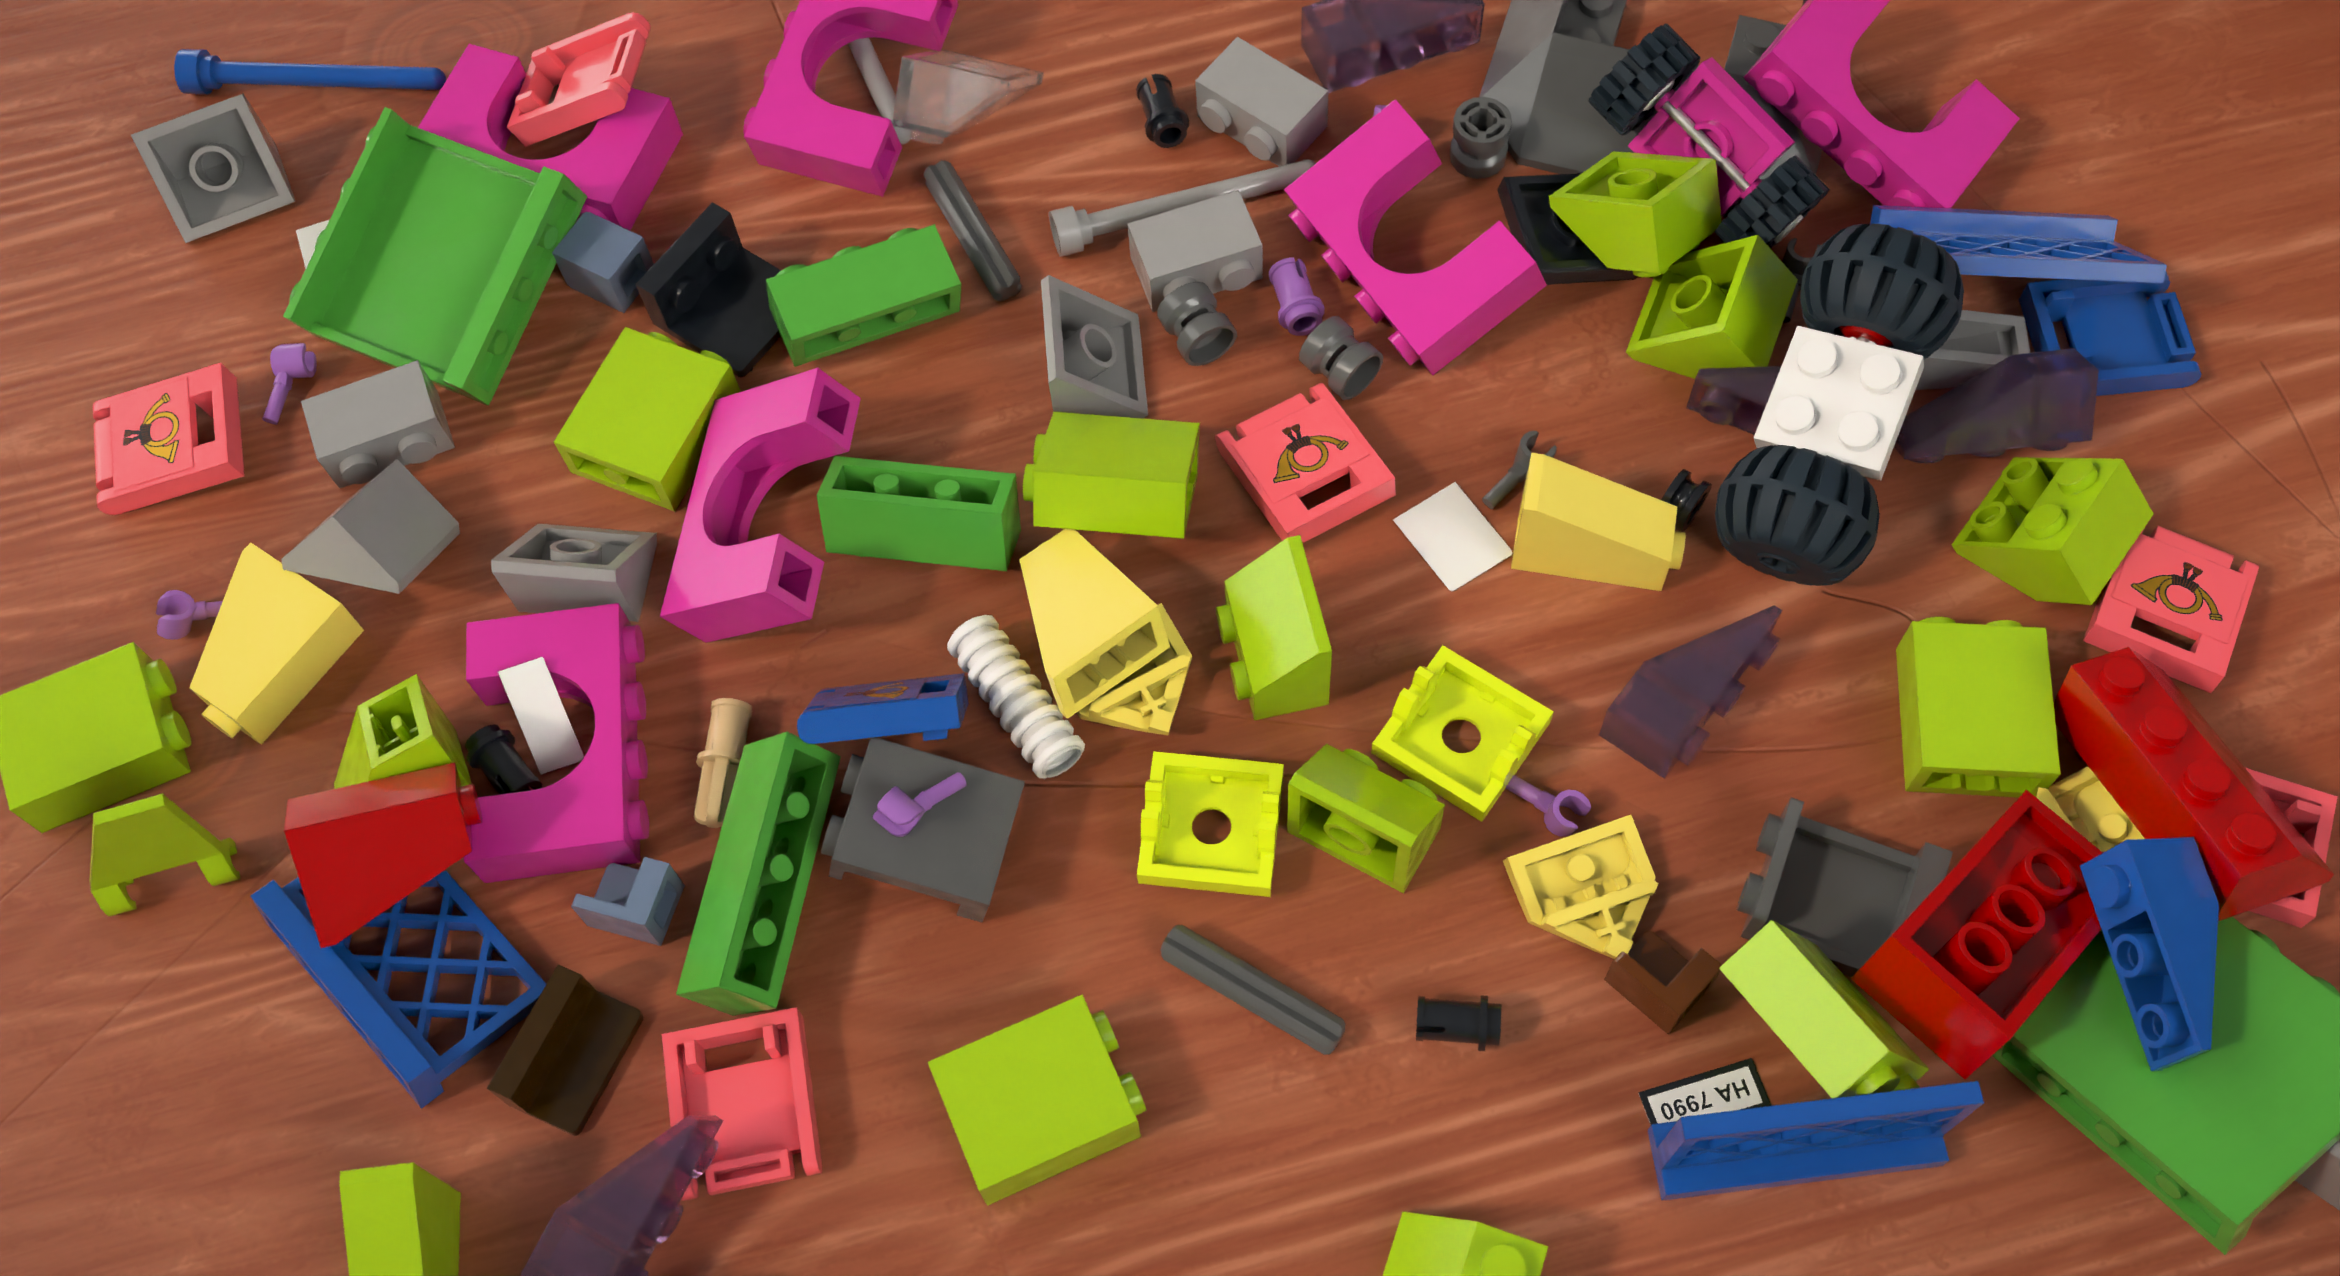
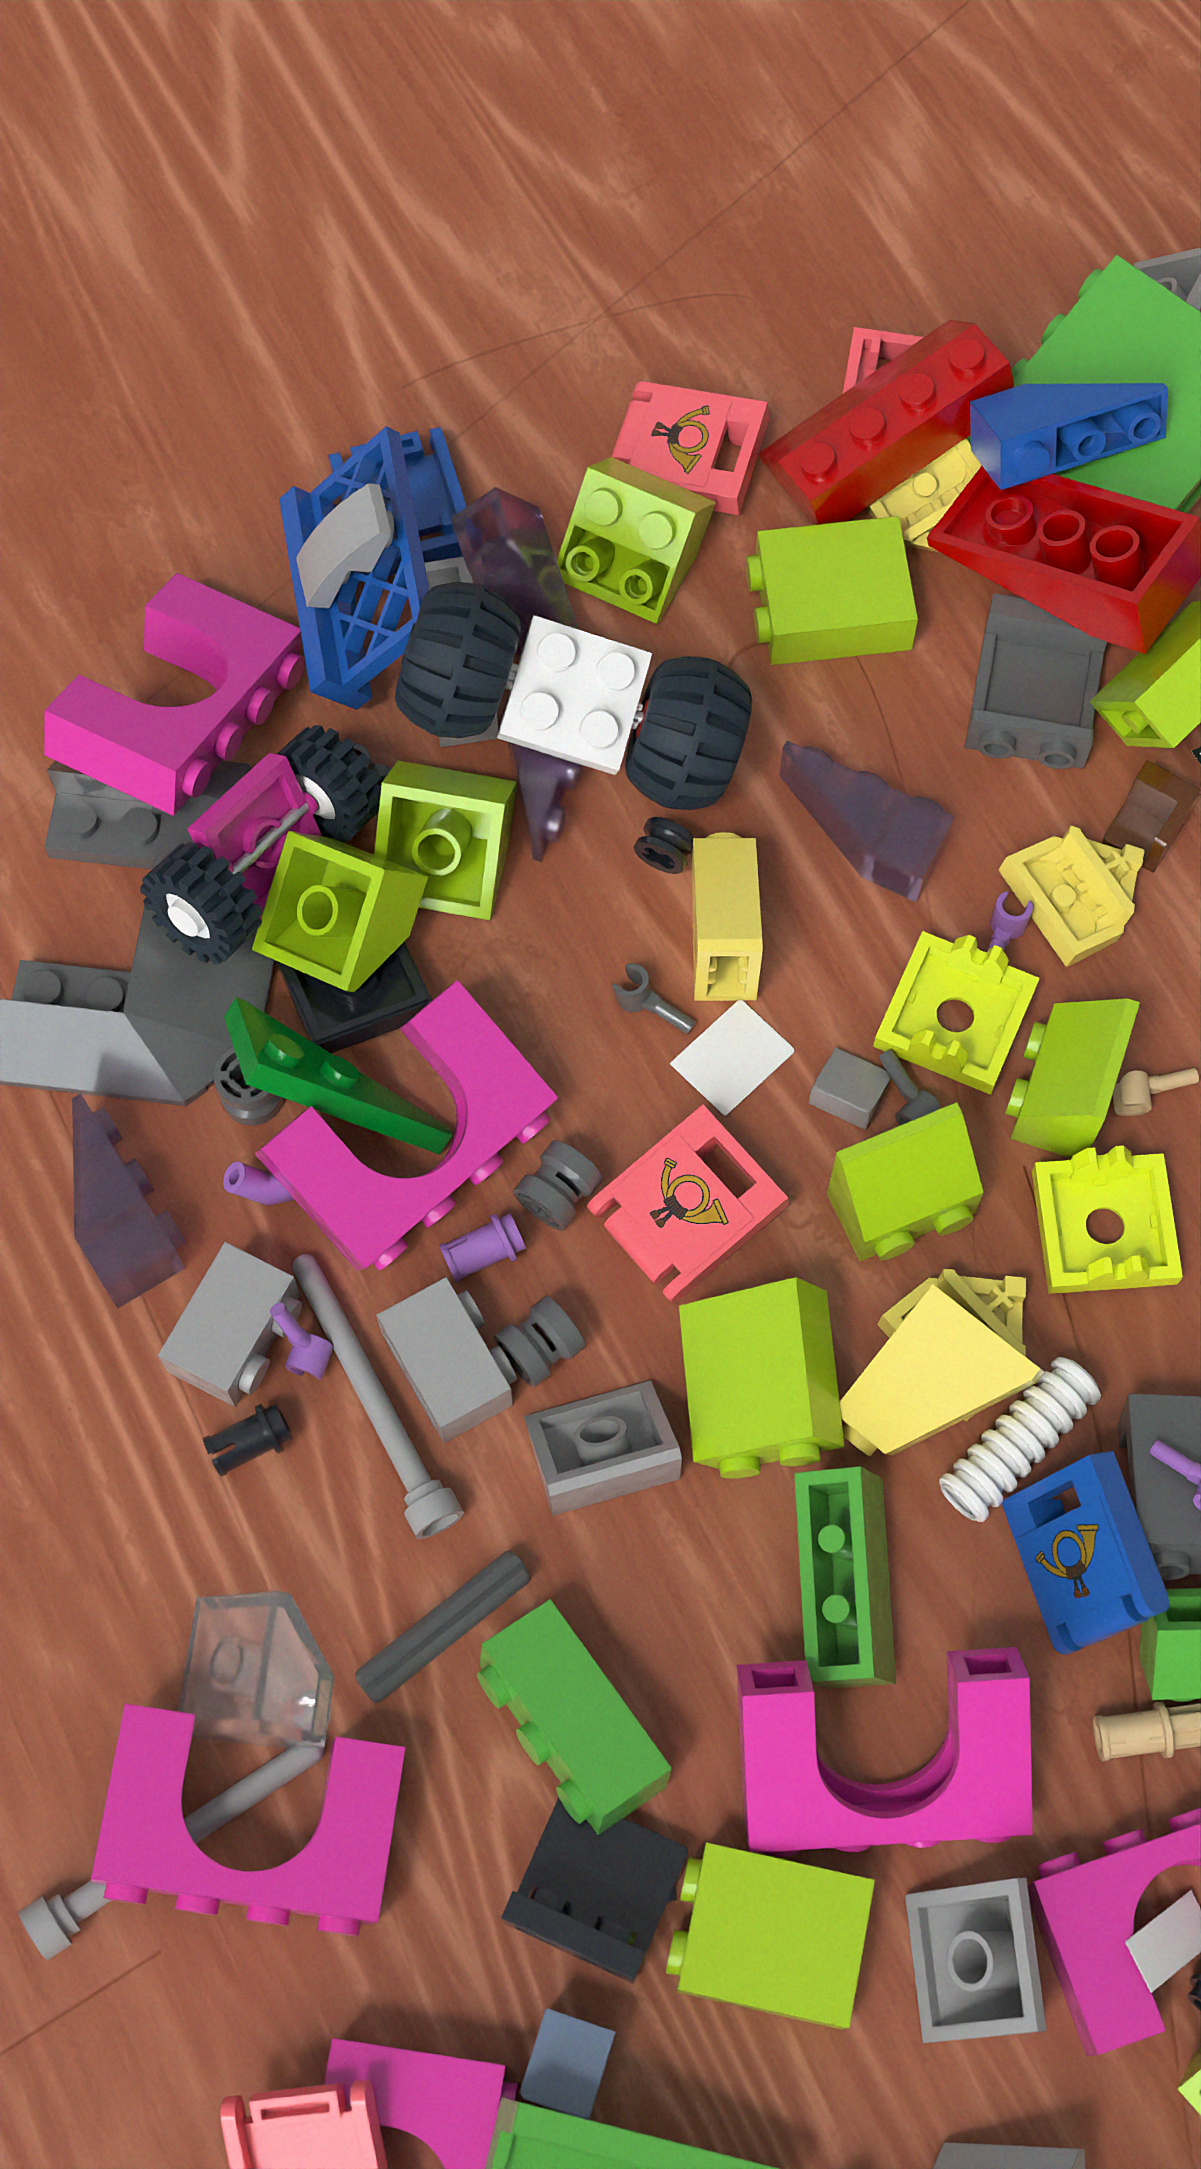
camera: 105 degrees left, 5 degrees up
none -> green wing [224,997,452,1155]
none -> medium lavender hand [270,1303,333,1380]
none -> light grey slope [296,483,394,608]
none -> light grey slope [808,1048,892,1130]
none -> dark grey hand [879,1049,940,1126]
none -> tan hand [1112,1068,1199,1116]

